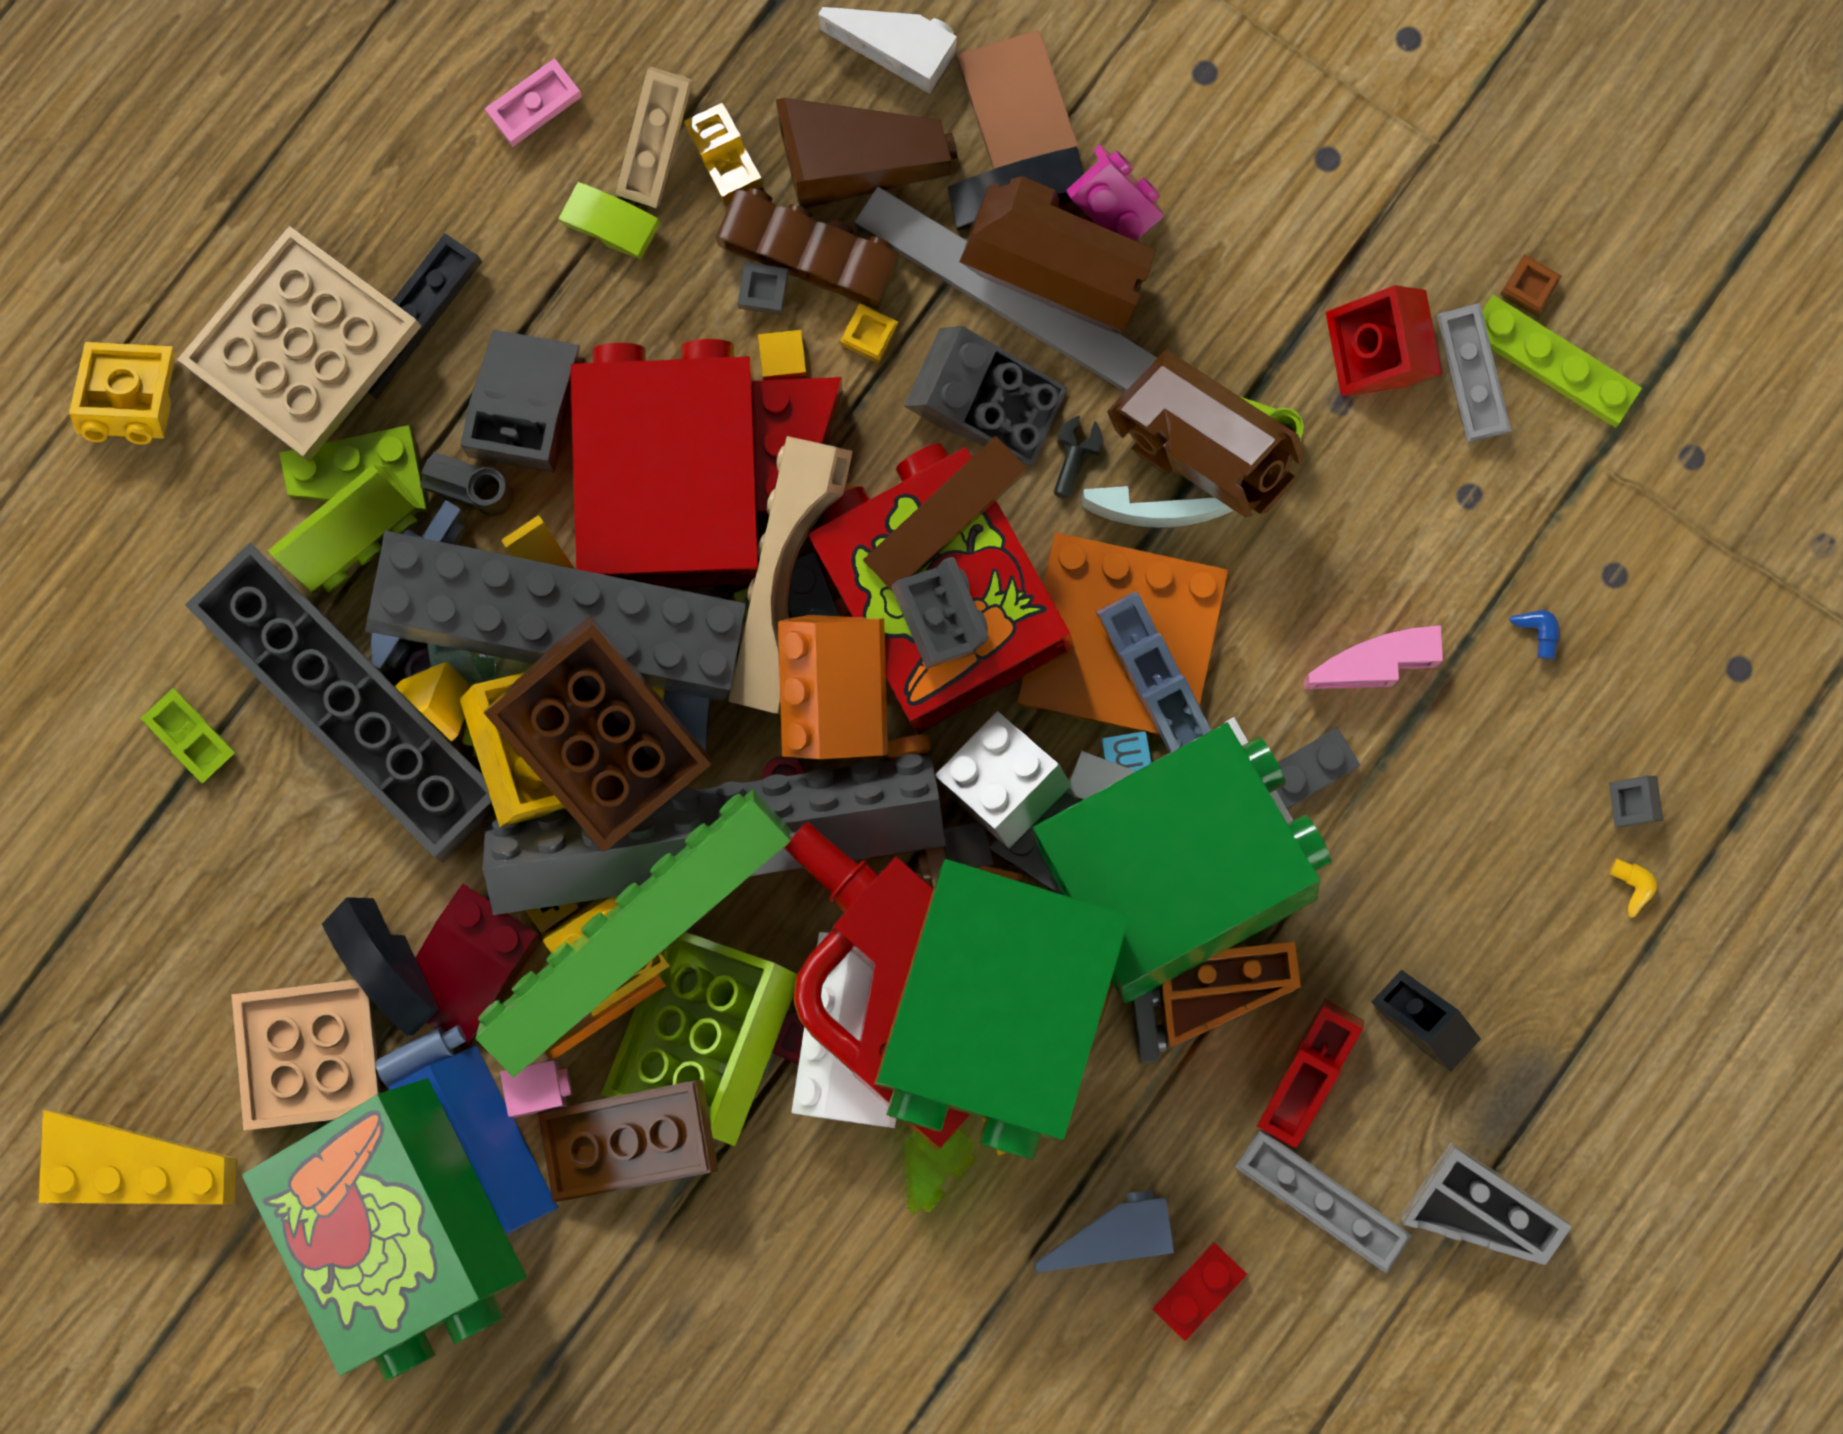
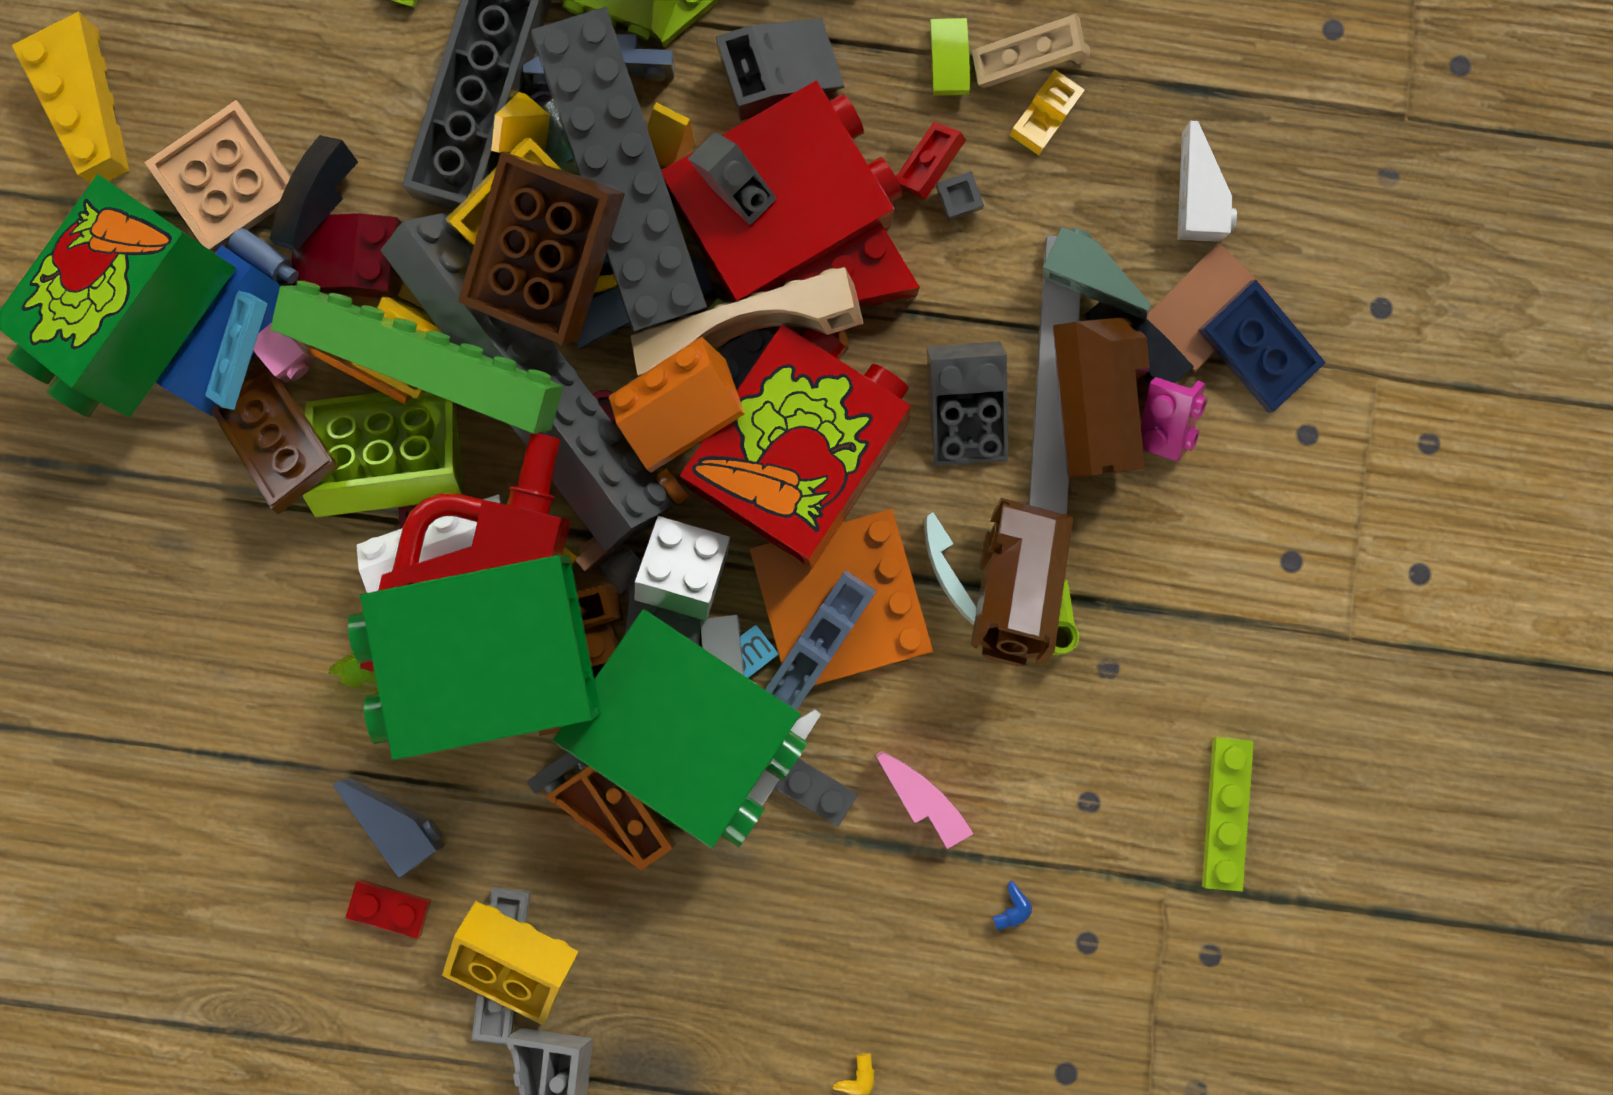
camera: 60 degrees right, 5 degrees up
dark grey piece [420,452,513,516] -> none
reddish brown brick [716,188,898,309] -> none
yellow tile [758,330,807,380] -> none
reddish brown slope [776,98,958,208] -> none
yellow tile [840,303,899,364] -> none
reddish brown tile [863,436,1028,592] -> none
dark grey bracket [891,557,989,669] -> none
pearl dark grey bar [1053,416,1103,499] -> none
red slope [1256,998,1364,1149] -> none
red slope [1325,285,1442,396] -> none
black slope [1371,970,1481,1072] -> none
light grey tile [1437,303,1512,443] -> none
dark orange tile [1500,254,1562,316] -> none
dark grey plate [1609,776,1663,827] -> none
none -> medium azure tile [205,290,267,410]
none -> yellow slope [442,901,579,1026]
none -> dark grey slope [688,132,777,225]
none -> red plate [896,122,966,200]
none -> sand green slope [1043,227,1151,321]
none -> dark blue tile [1198,279,1326,413]

